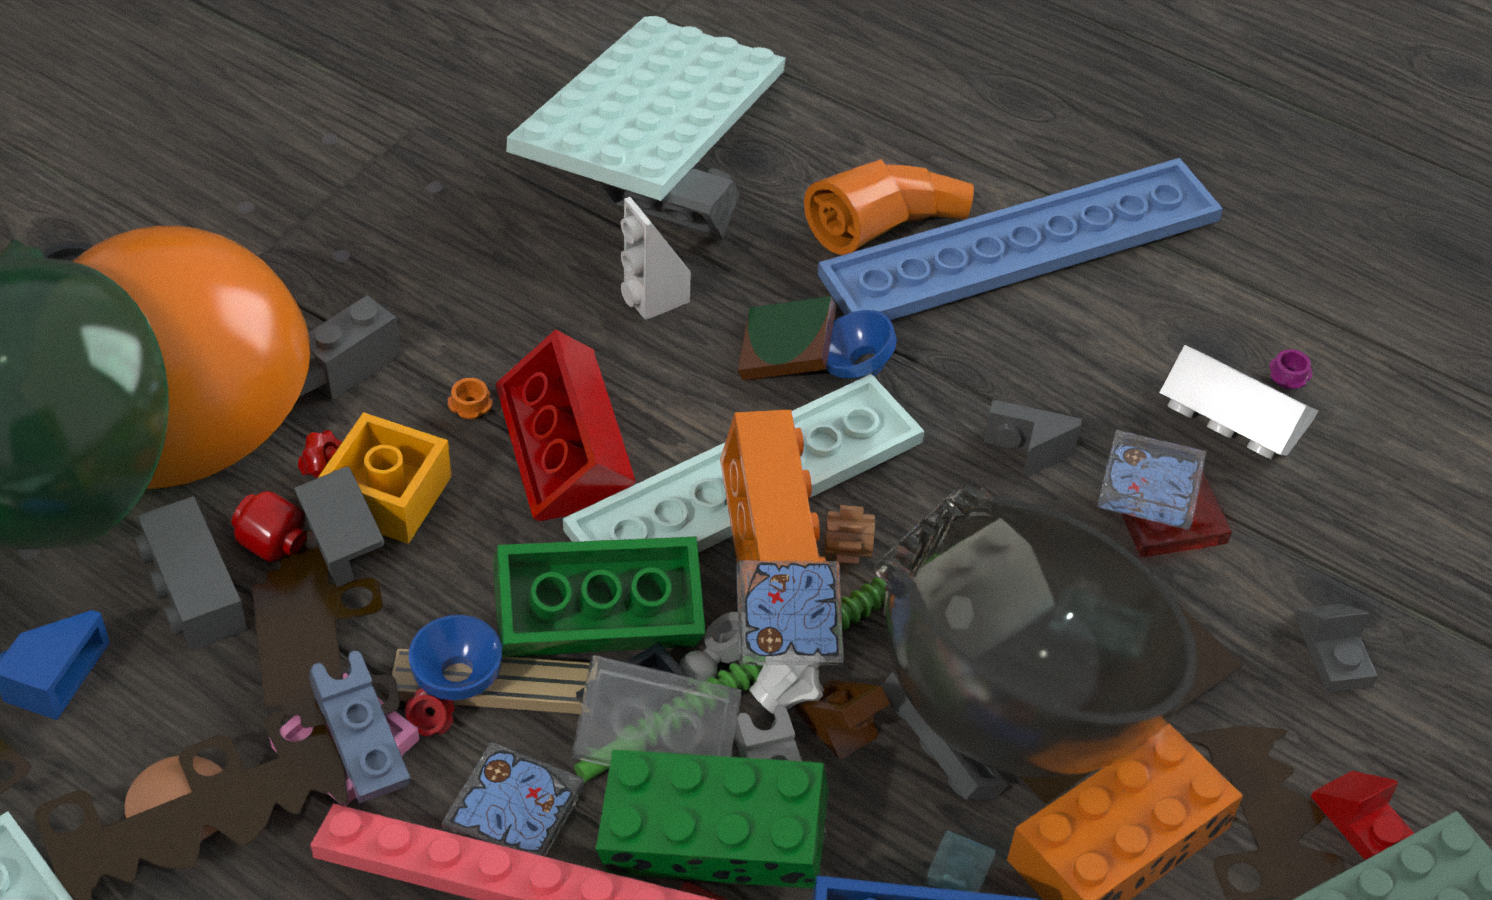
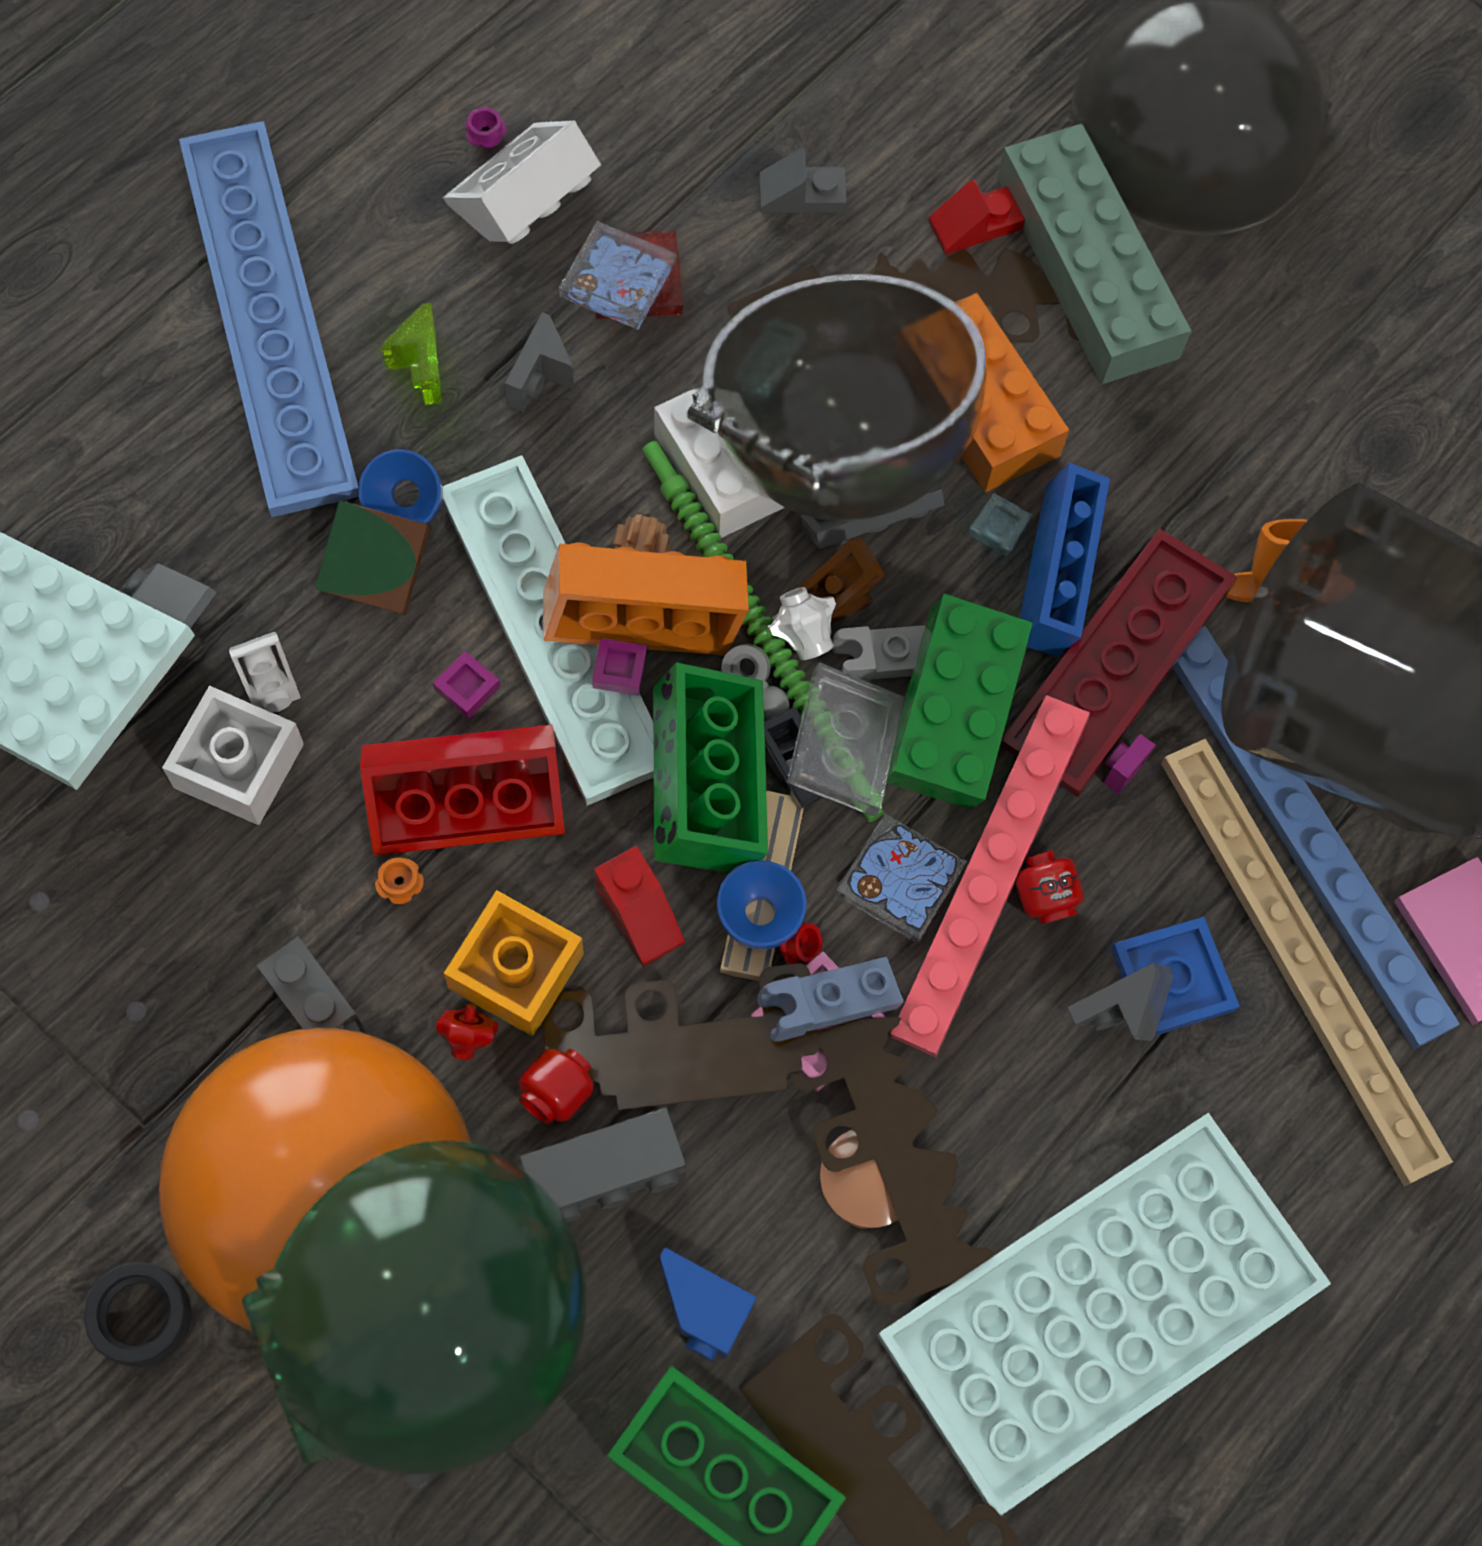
camera: 85 degrees left, 20 degrees up
dark grey panel [294,467,384,587] -> none
tile [736,560,843,665] -> none
orange piece [804,159,974,255] -> none
none -> white brick [162,686,304,825]
none -> clear neon green slope [382,303,442,405]
none -> magenta plate [433,651,501,719]
none -> magenta plate [592,638,647,696]
none -> red slope [594,846,685,967]

